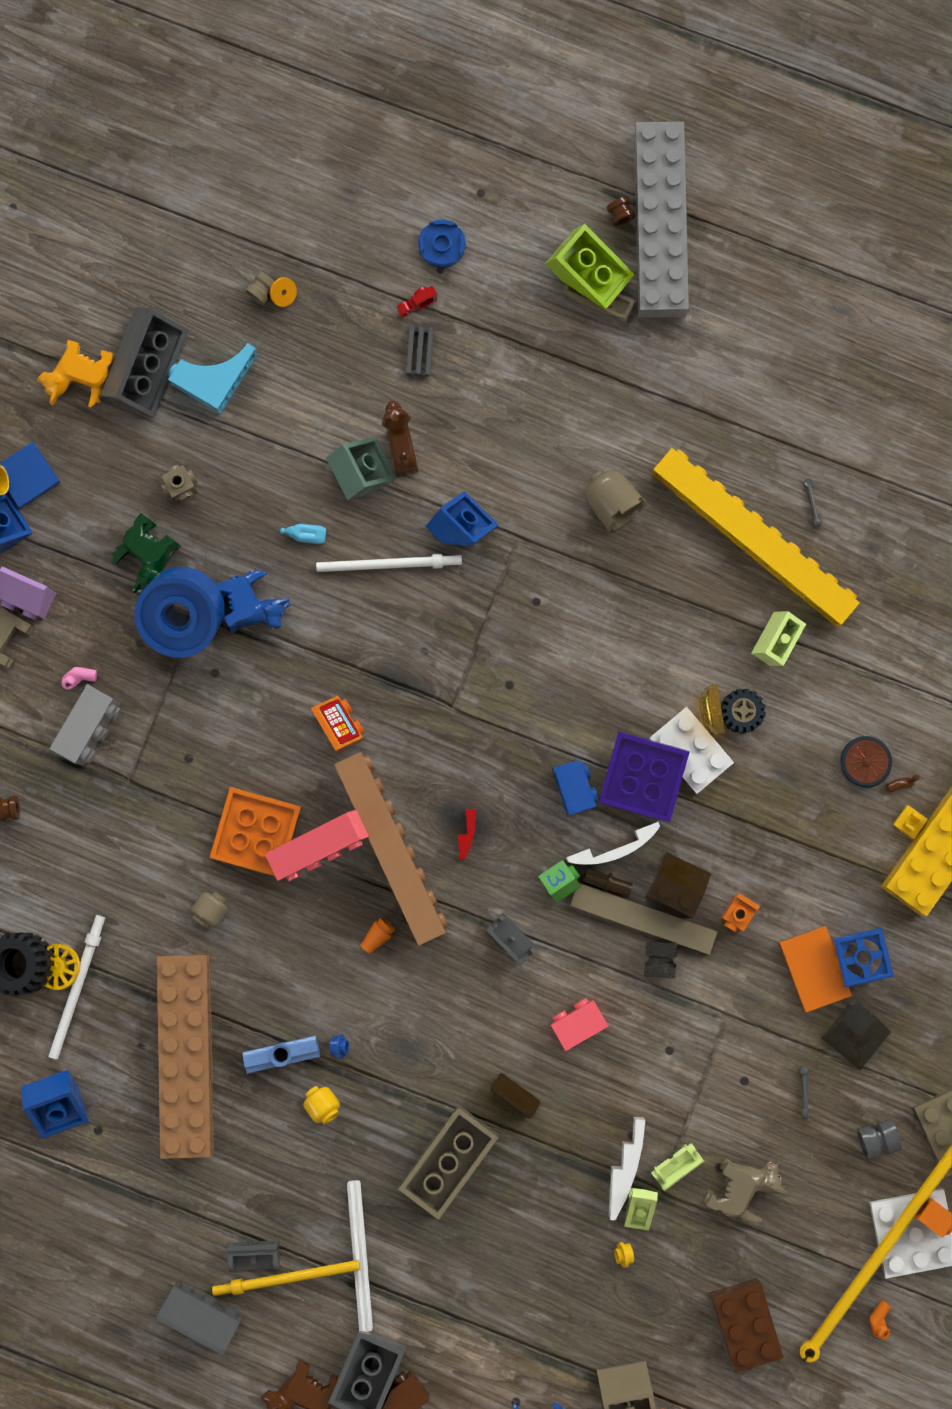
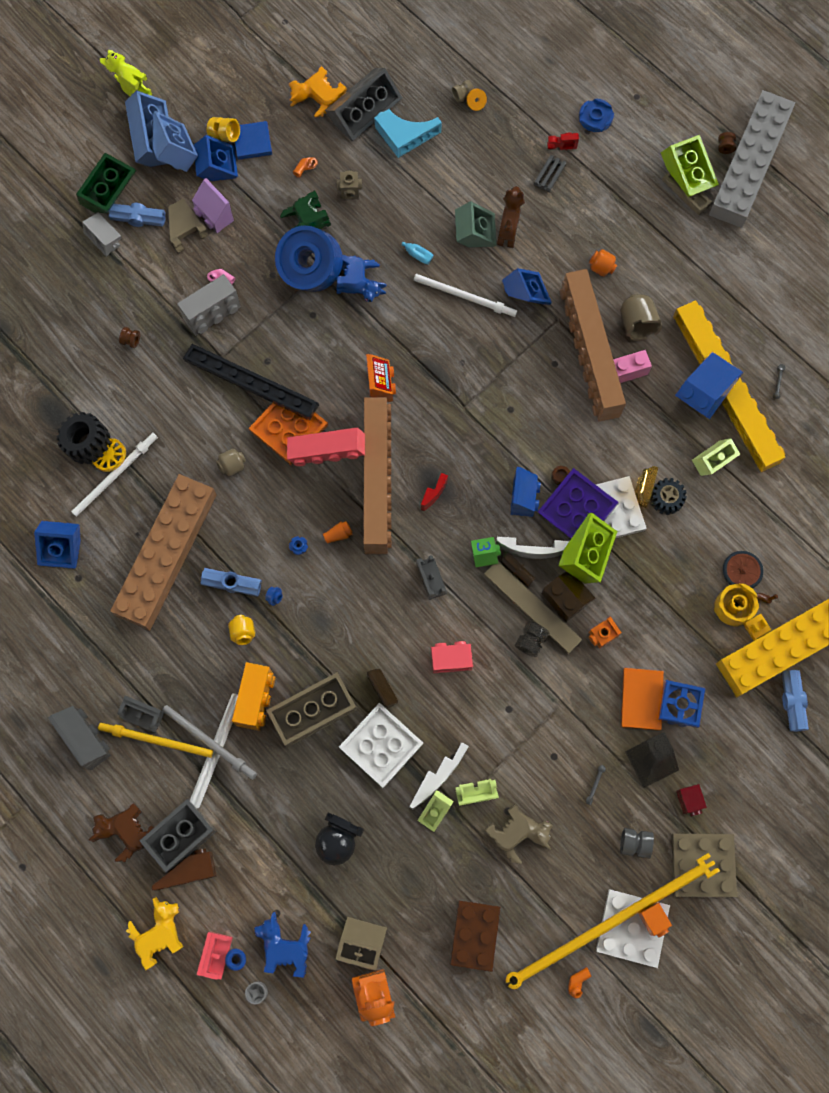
camera: 25 degrees right, 10 degrees down
yellow plate [614,1242,634,1268] -> none
none -> light grey bar [162,705,257,780]
none -> black tile [183,344,319,420]
none -> light orange brick [232,662,276,731]
none -> blue plate [289,536,308,555]
none -> orange arm [293,157,318,177]
none -> black tile [315,812,364,866]
none -> white plate [339,703,423,788]
none -> reddish brown tile [551,466,570,485]
none -> lime slope [558,513,617,584]
none -> medium nougat brick [560,269,626,422]
none -> orange head [589,249,617,277]
none -> bright pink brick [613,350,652,383]
none -> blue slope [675,352,743,419]
none -> dark red brick [676,784,707,817]
none -> yellow brick [714,583,759,627]

